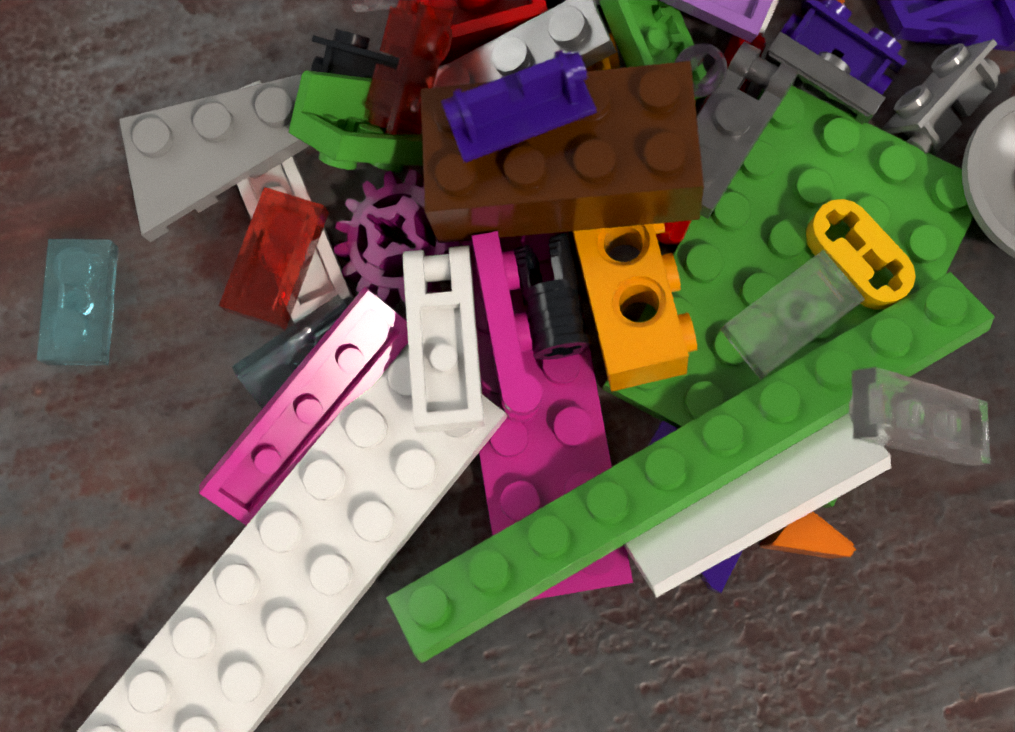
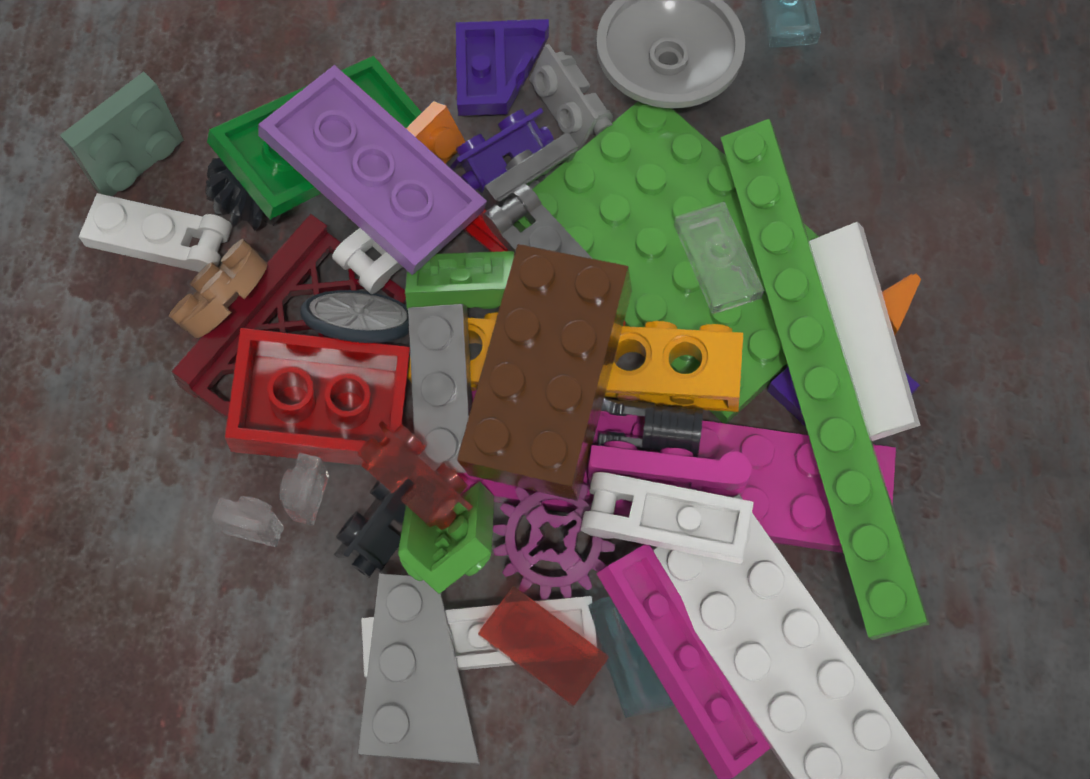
camera: 70 degrees left, 10 degrees down
dark purple hinge [441,49,596,163] -> none
hinge [675,43,727,97] -> none
yellow beam [806,199,916,310] -> none
clear plate [849,367,991,466] -> none

